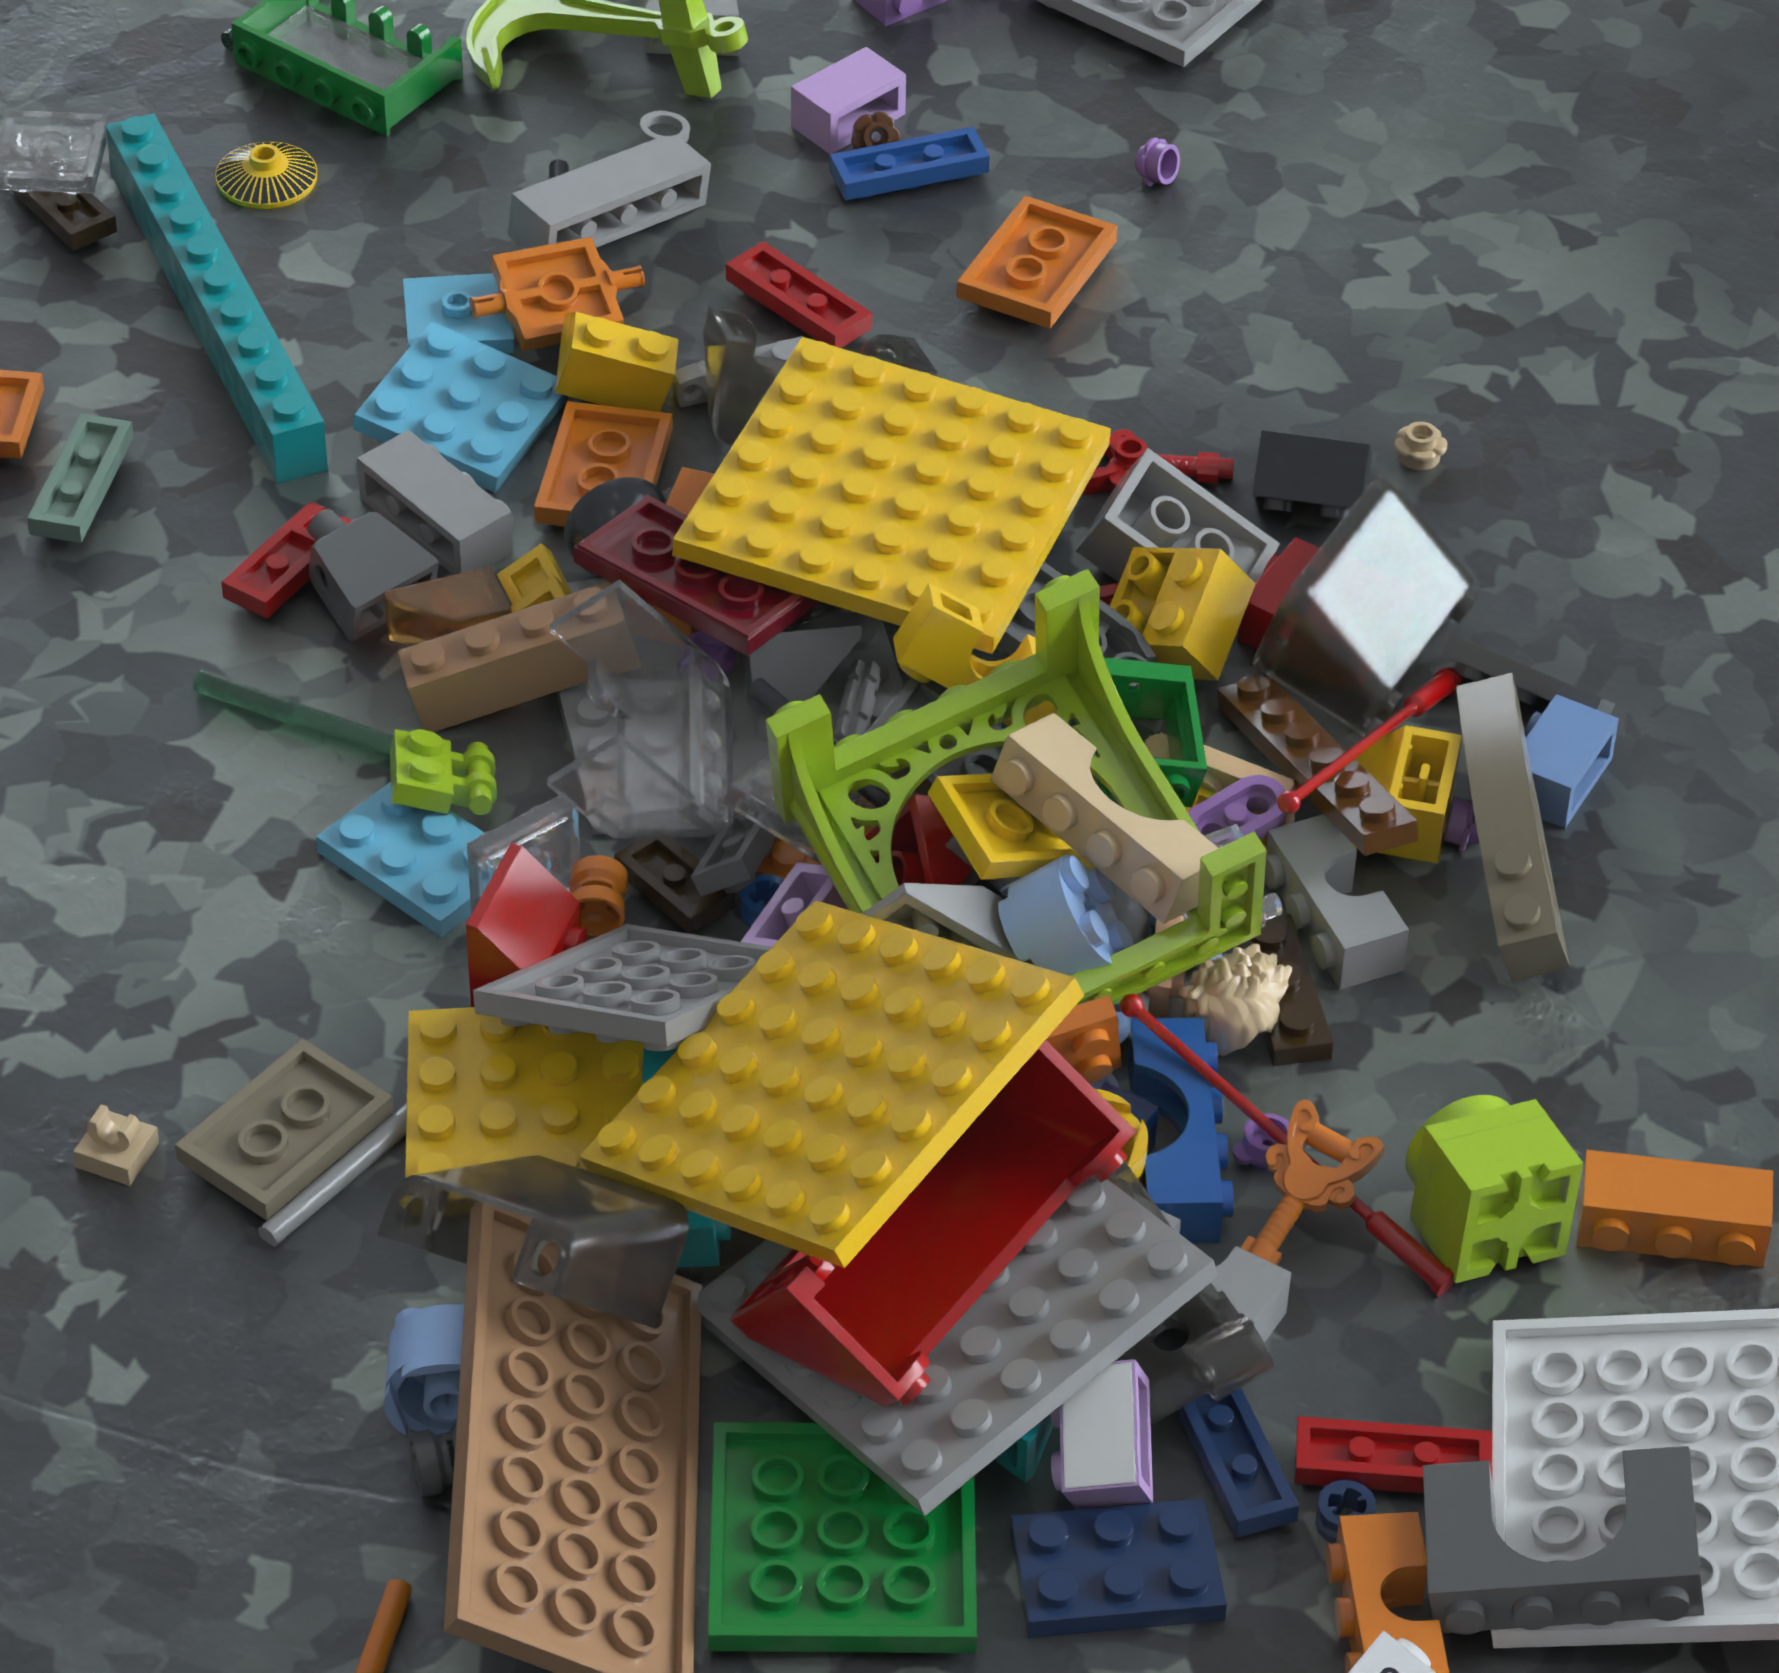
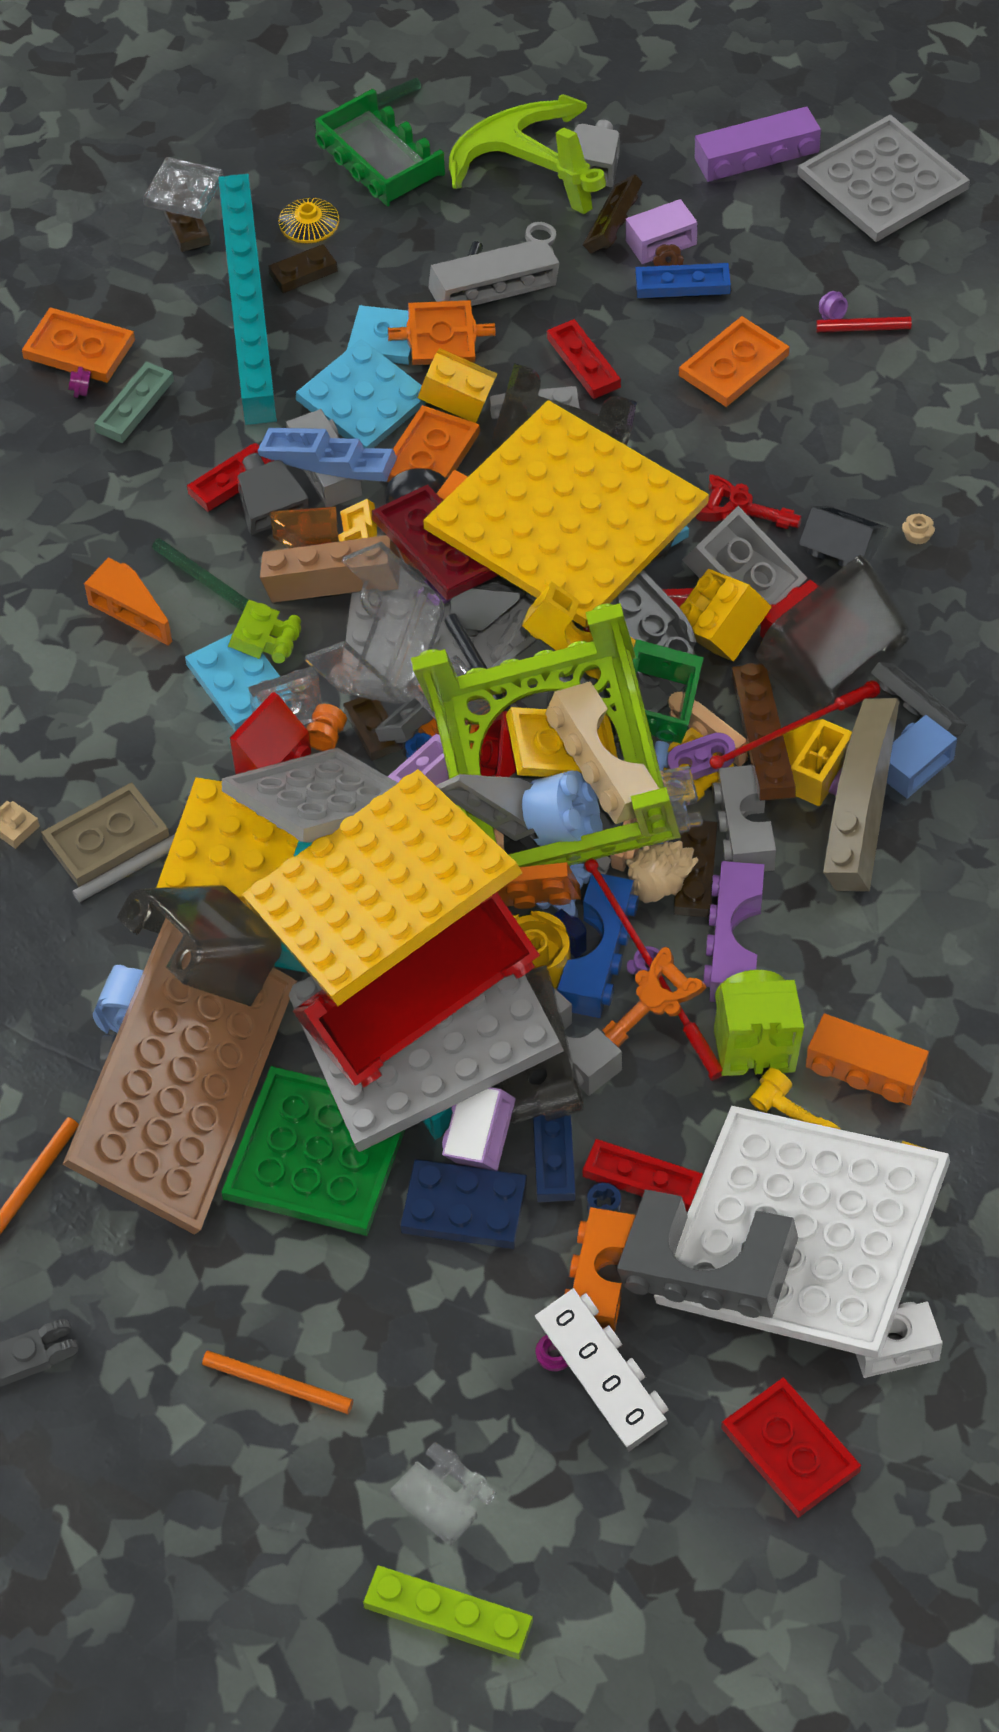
camera: 20 degrees right, 10 degrees up
none -> orange slope [84,557,172,646]
none -> medium blue slope [258,428,397,482]
none -> dark brown plate [268,244,338,293]
none -> dark brown plate [583,174,643,254]
none -> medium lavender arch [703,861,765,1002]
none -> yellow brick [749,1068,840,1129]
none -> red bar [816,317,912,332]

